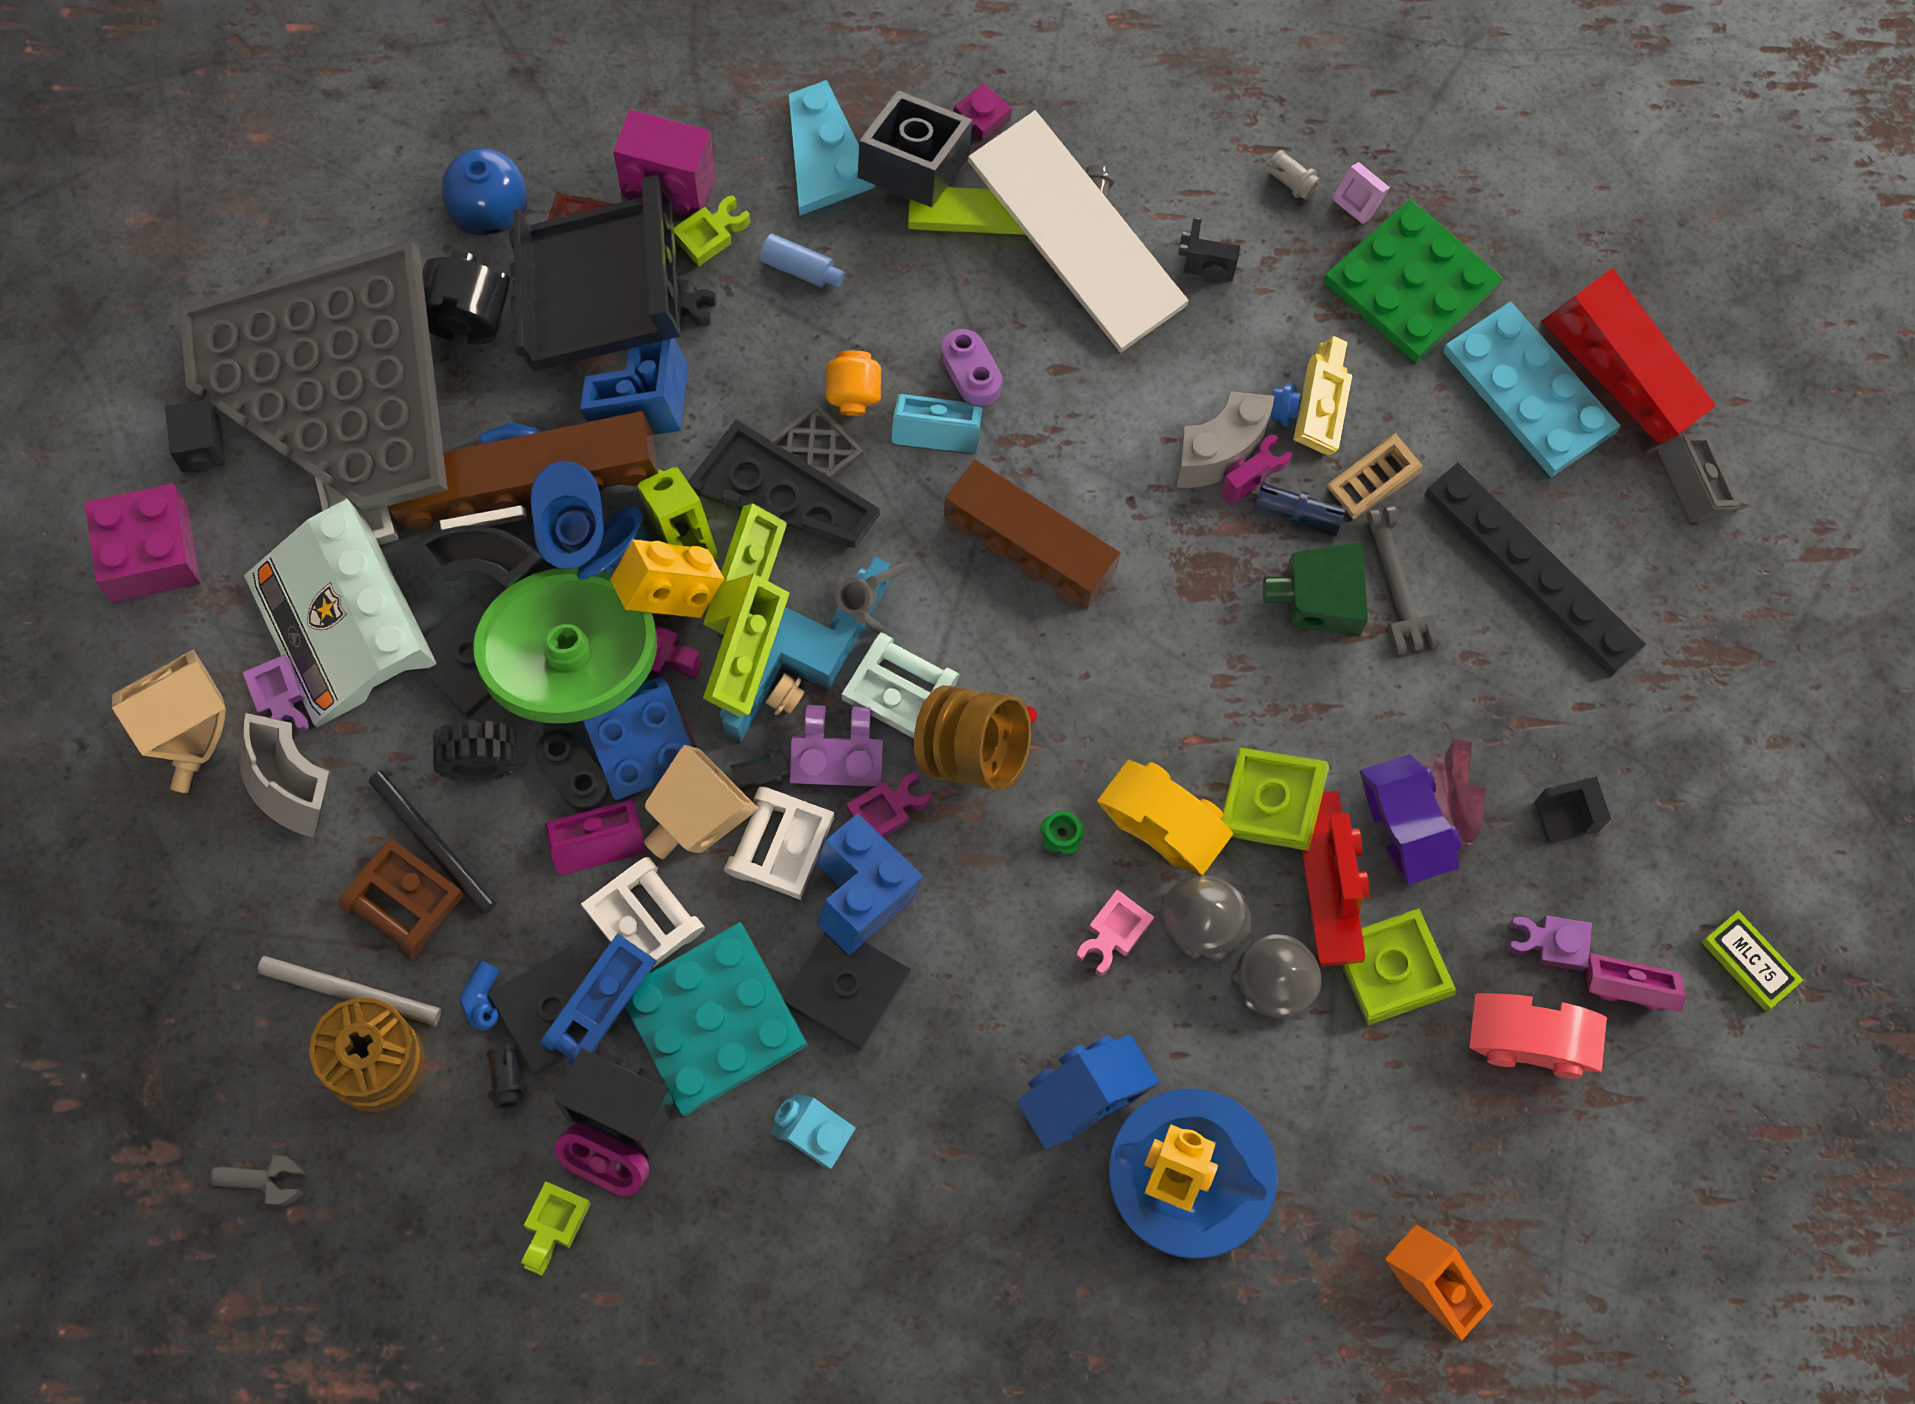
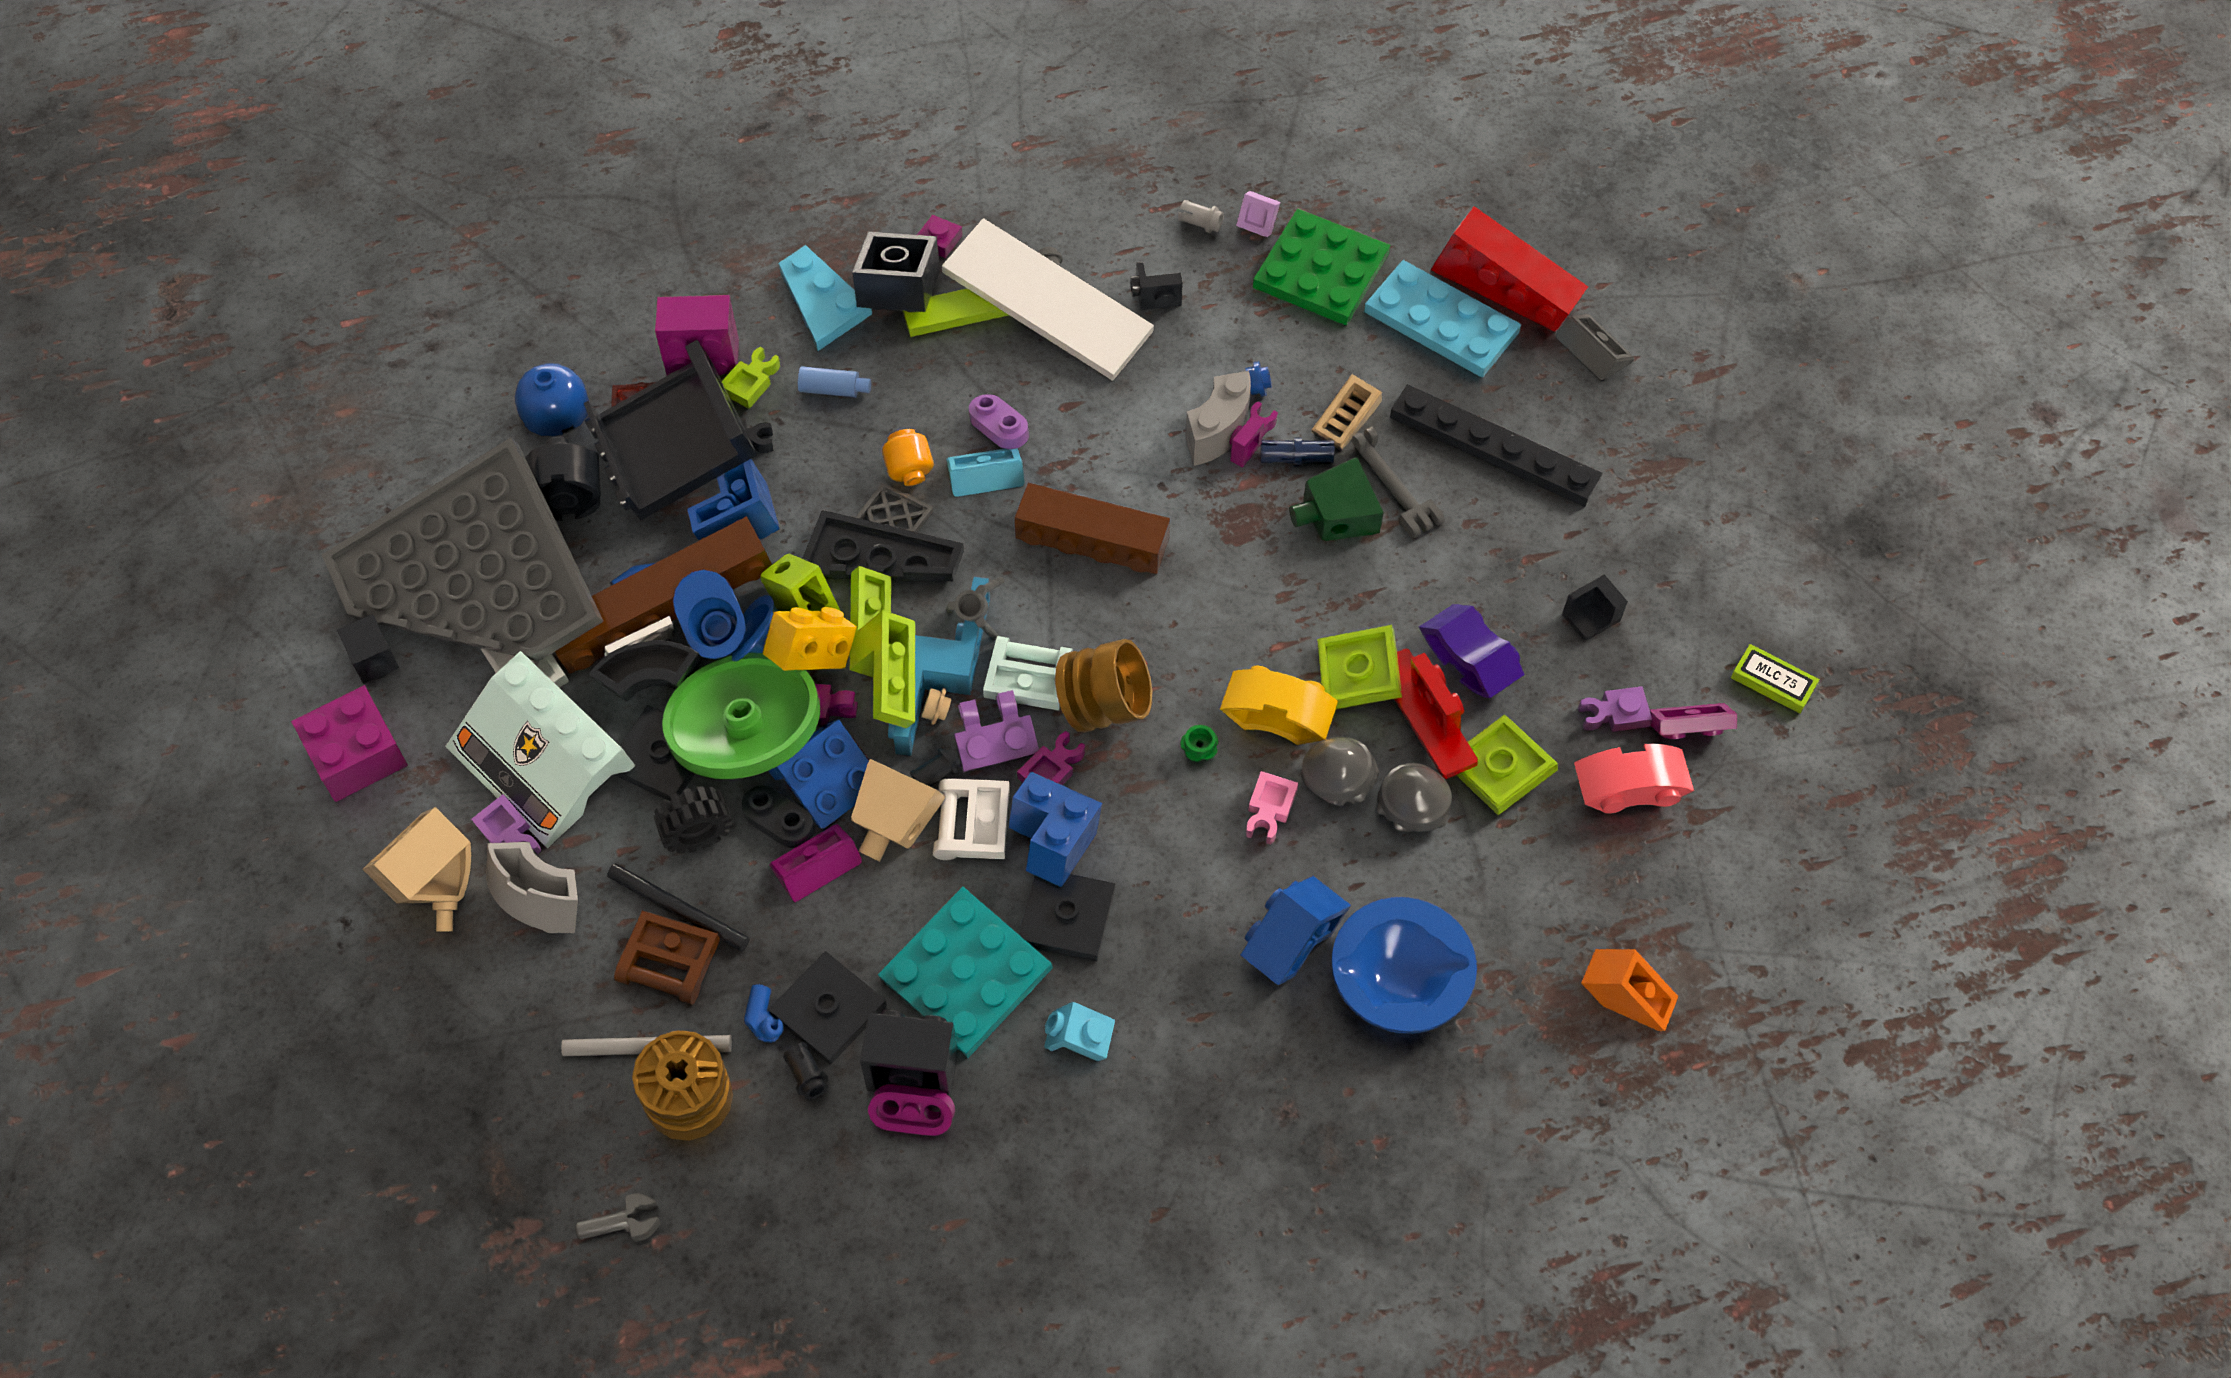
camera: 15 degrees left, 10 degrees down
lime plate [521,1181,591,1276] -> none
blue plate [540,933,657,1066] -> none
white plate [581,857,705,968] -> none
yellow brick [1144,1124,1218,1212] -> none
light yellow hinge [1293,336,1352,456] -> none
clear pink slope [1444,739,1486,844] -> none

